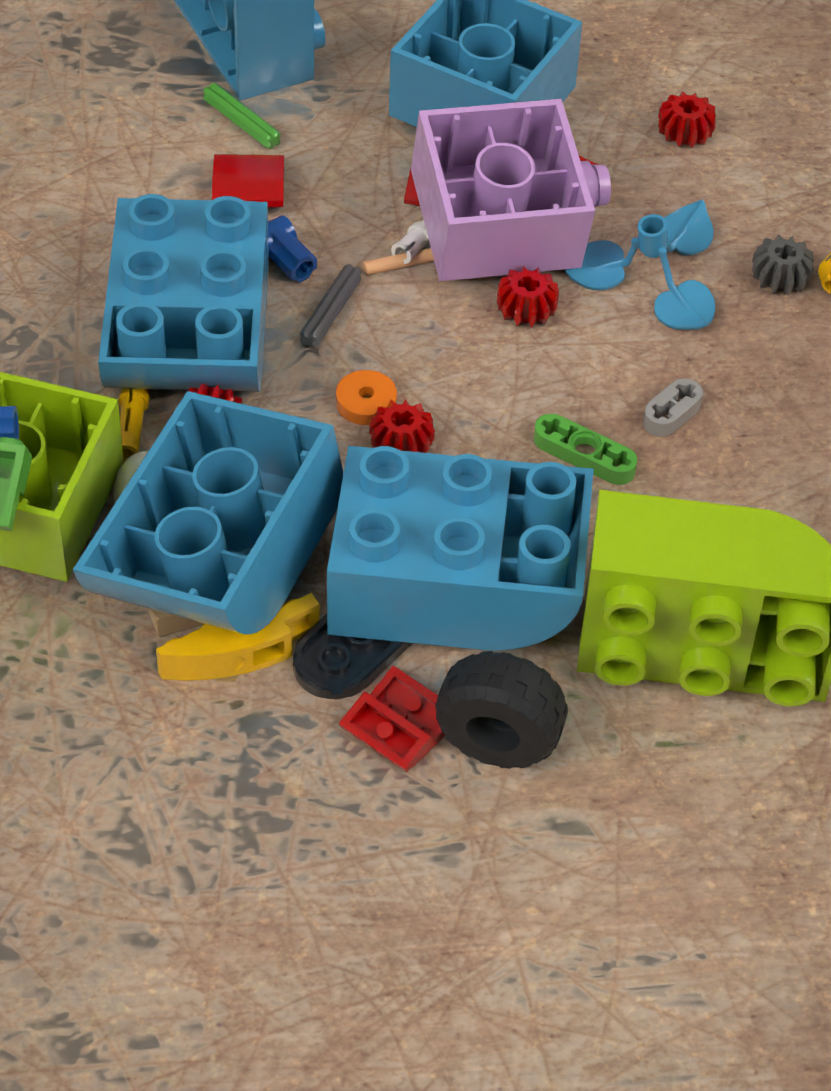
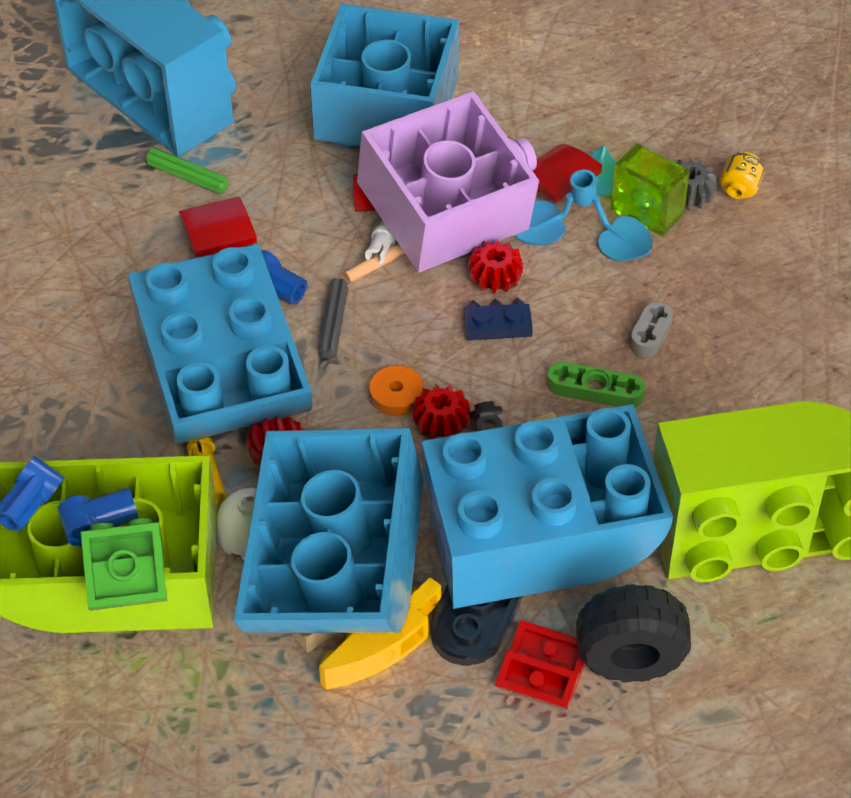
camera: 15 degrees left, 0 degrees up
red gear [658,91,716,148] -> none
none -> dark blue plate [464,297,533,341]
none -> black plate [468,401,503,432]
none -> red slope [533,144,602,204]
none -> clear neon green brick [611,143,690,237]

